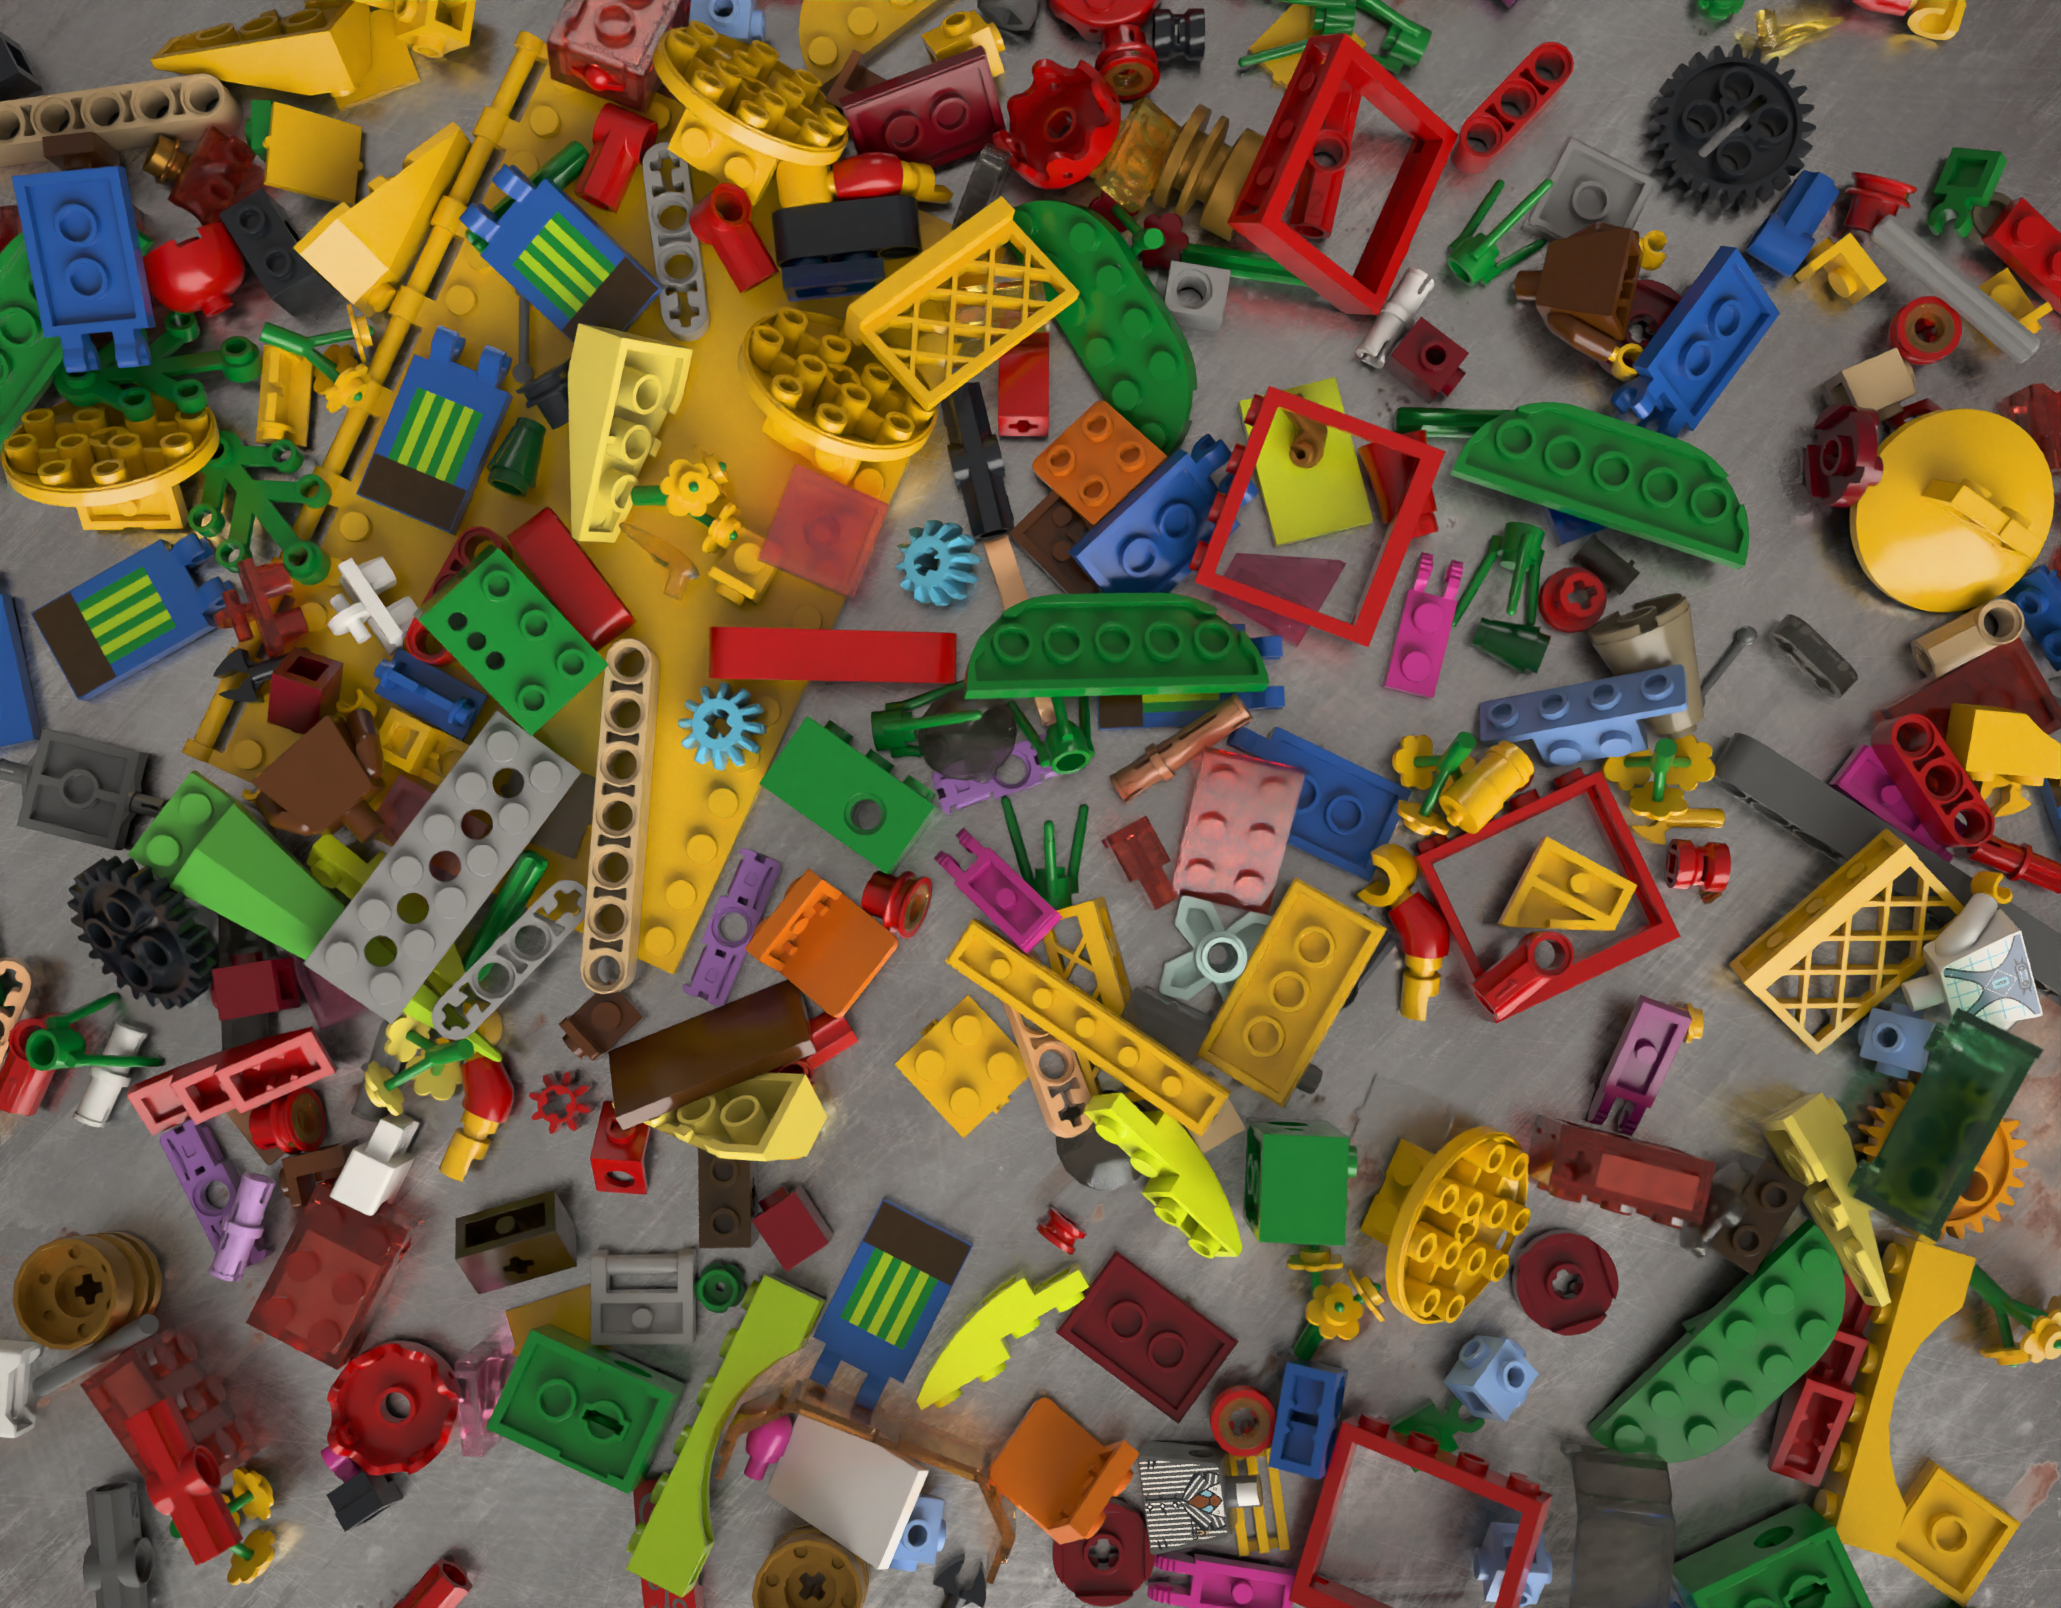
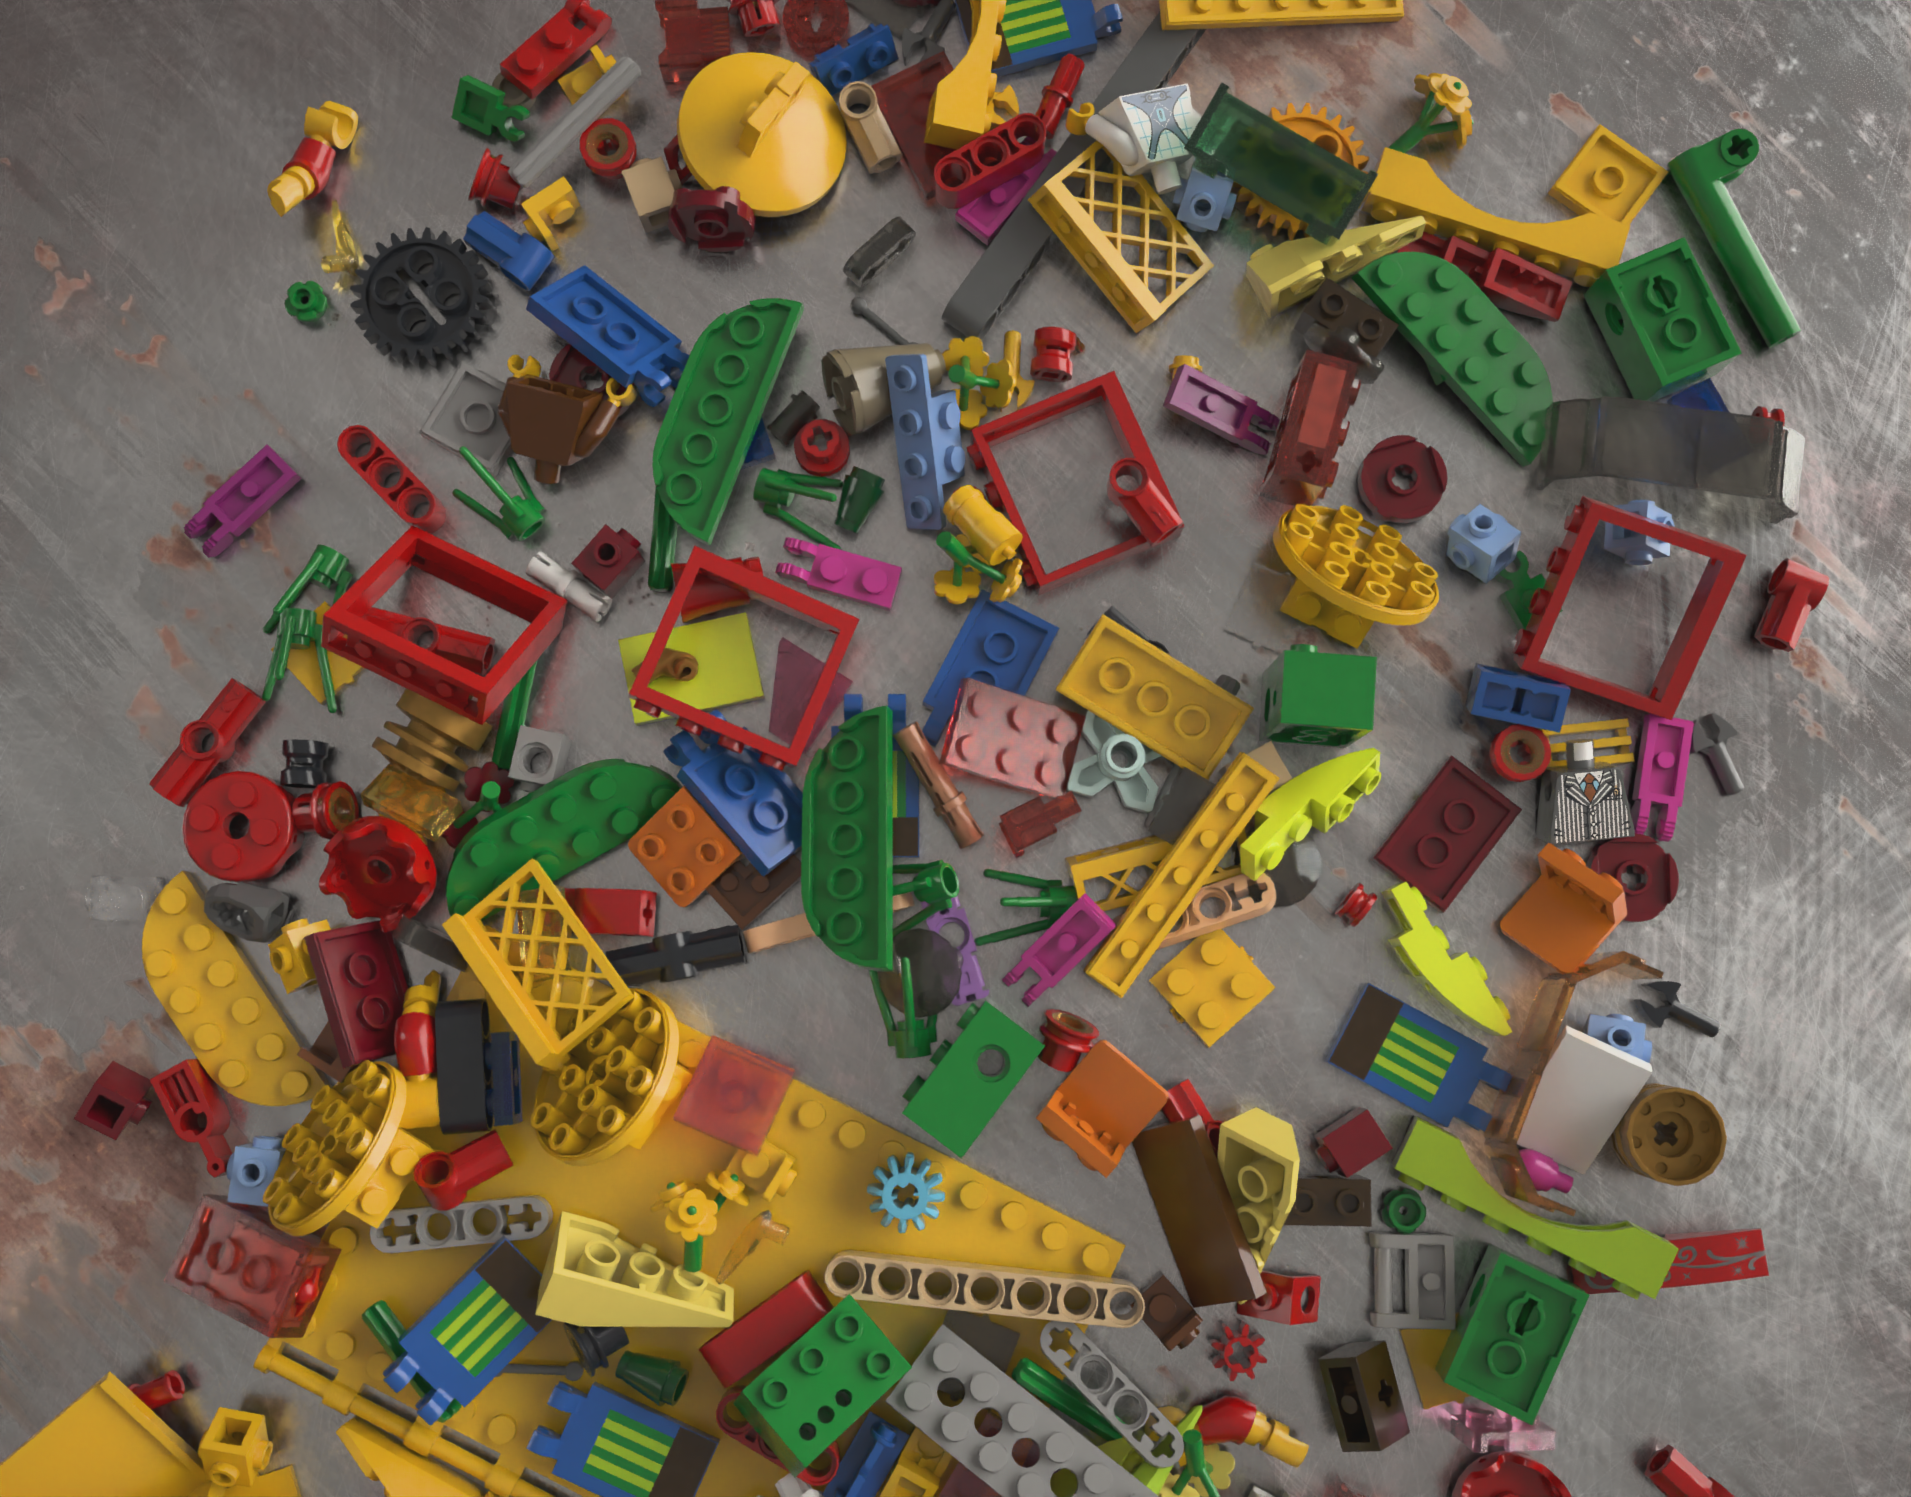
camera: 90 degrees left, 5 degrees down
red piece [574,102,658,213] -> none
medium lavender piece [683,848,783,1006] -> none
red beam [708,627,957,683] -> none
medium azure gear [893,520,983,607] -> none
yellow plant [1286,1245,1385,1361] -> none
yellow piece [1356,843,1450,1021] -> none
yellow wing [1497,836,1637,931] -> none

